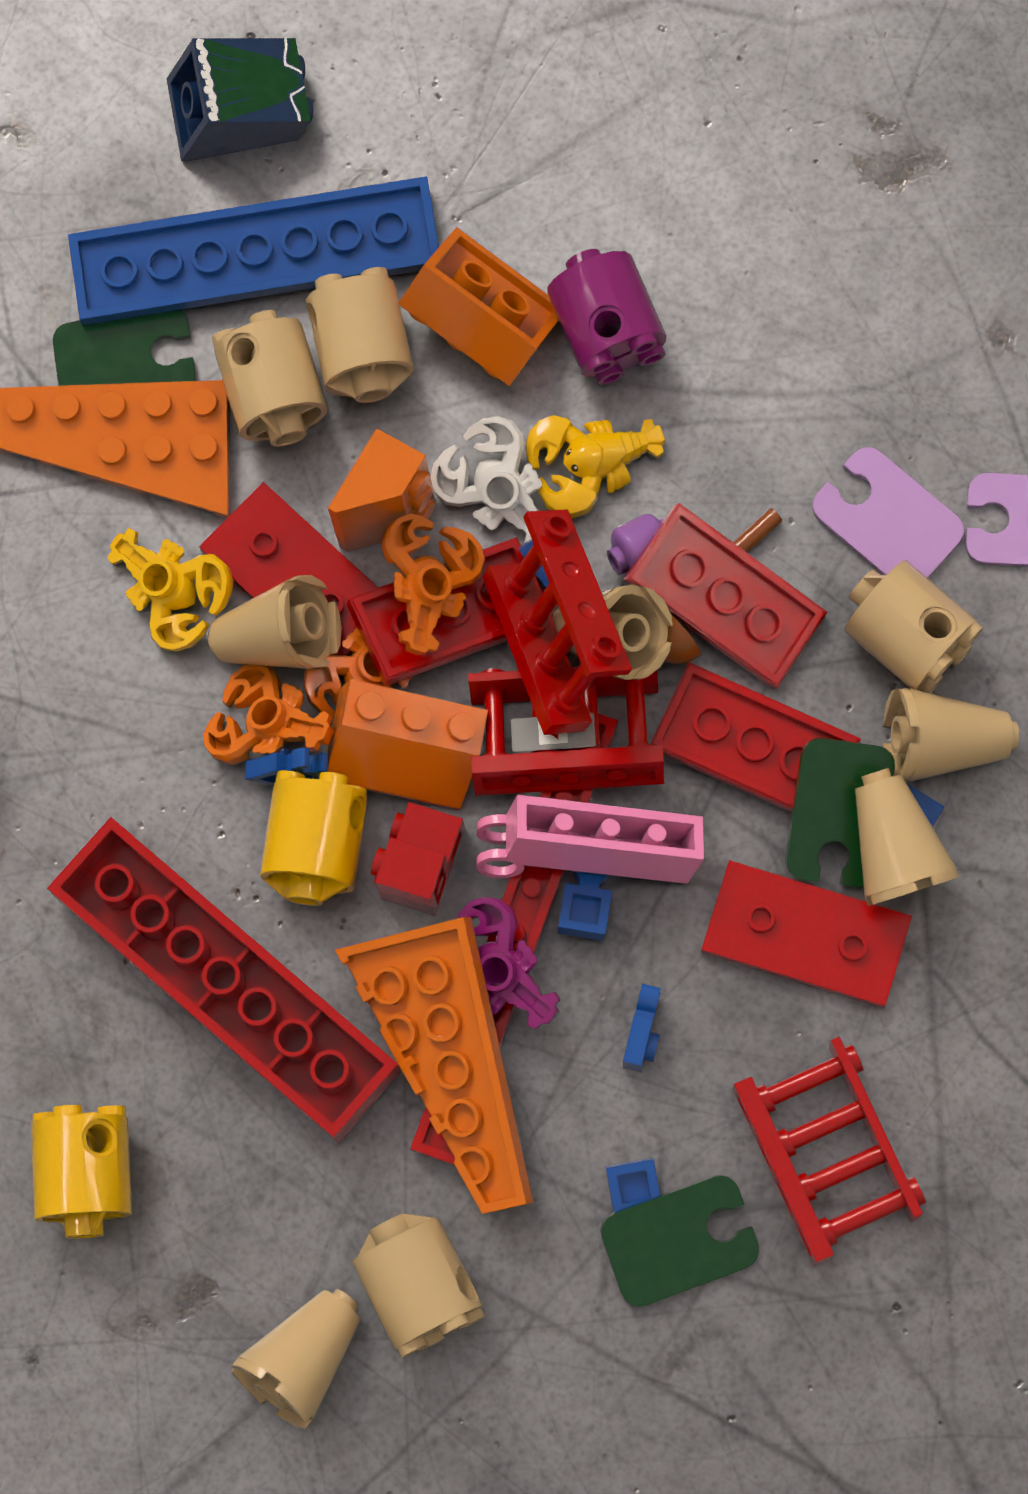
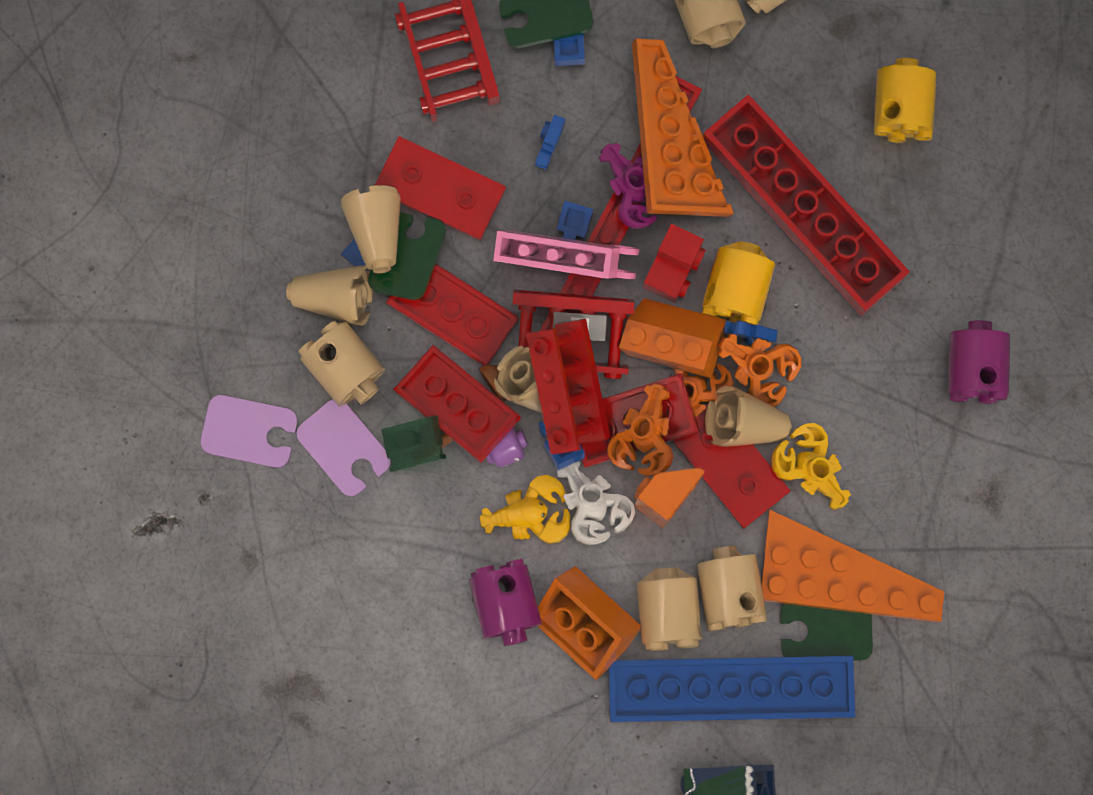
camera: 175 degrees right, 5 degrees up
none -> clear green plate [381,416,446,472]

